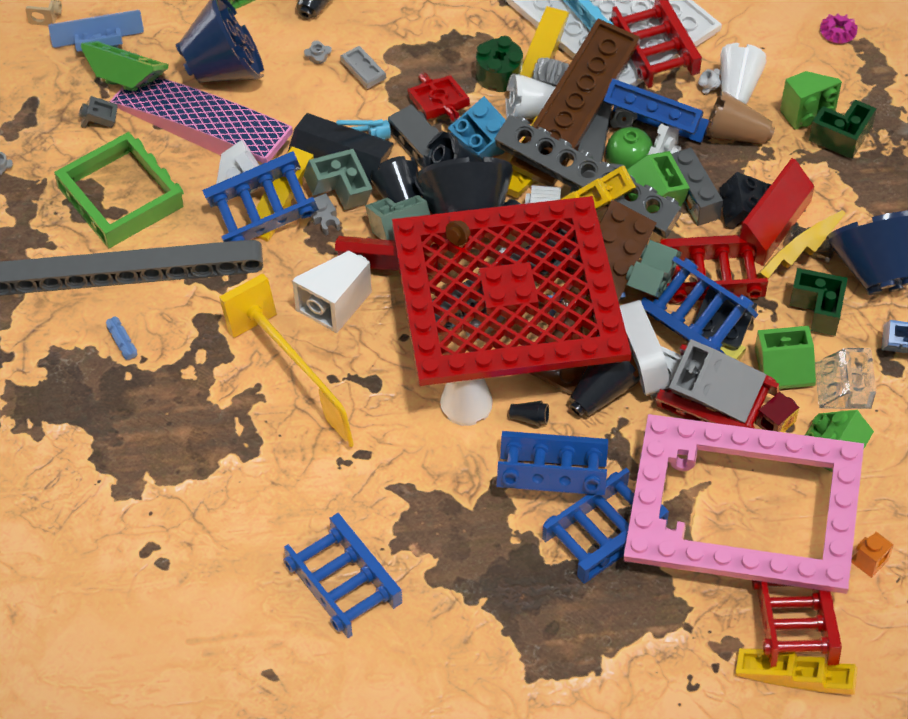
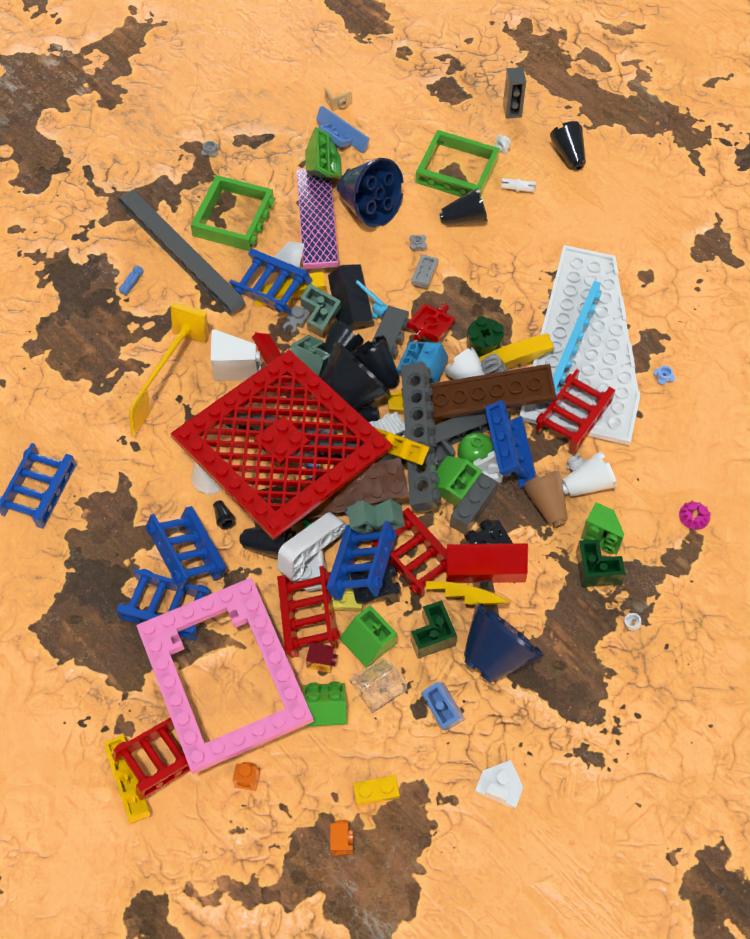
camera: 55 degrees right, 5 degrees up
dark grey bracket [79,96,118,128] -> none
reddish brown plate [446,221,470,246] -> none
light grey slope [669,339,766,423] -> none

